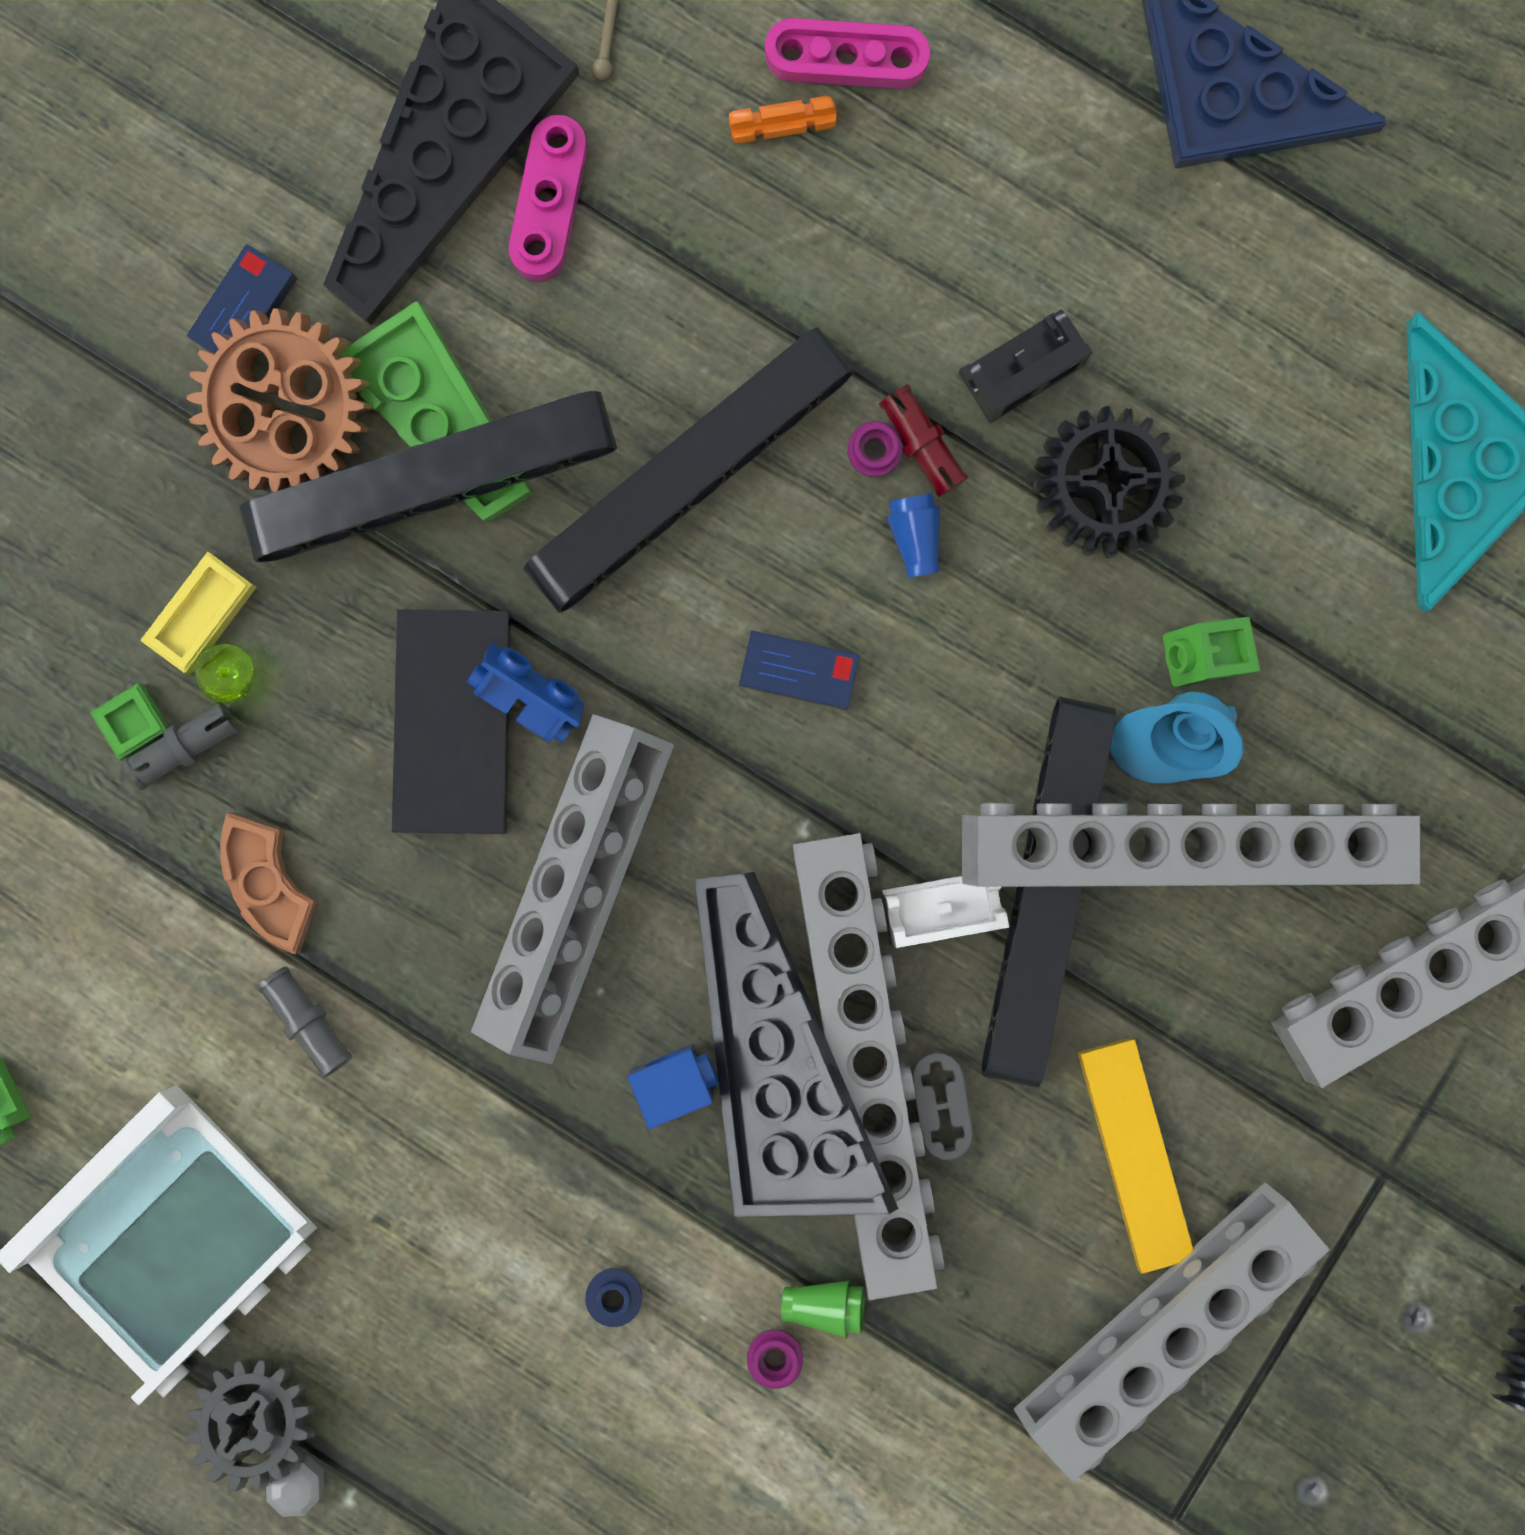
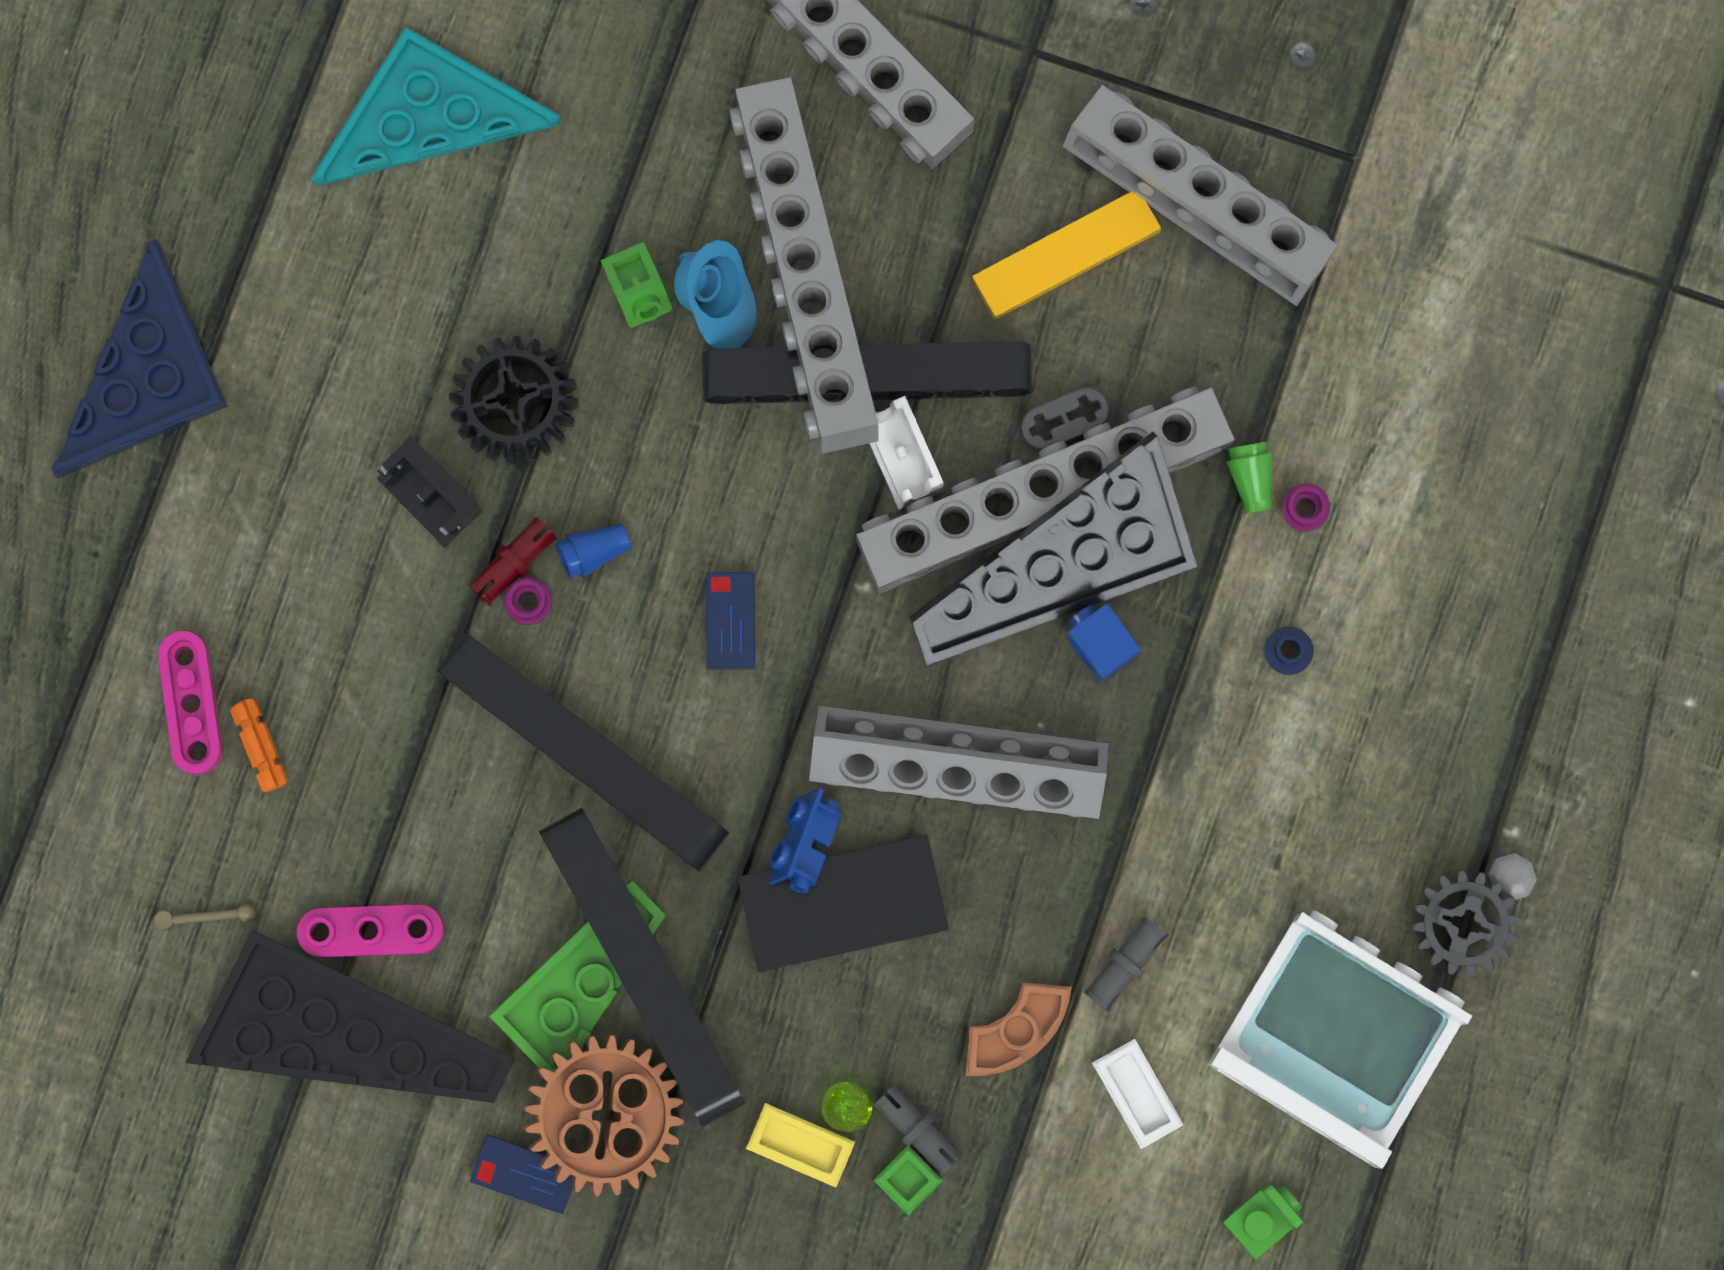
camera: 100 degrees left, 5 degrees down
none -> white tile [1092,1039,1184,1149]

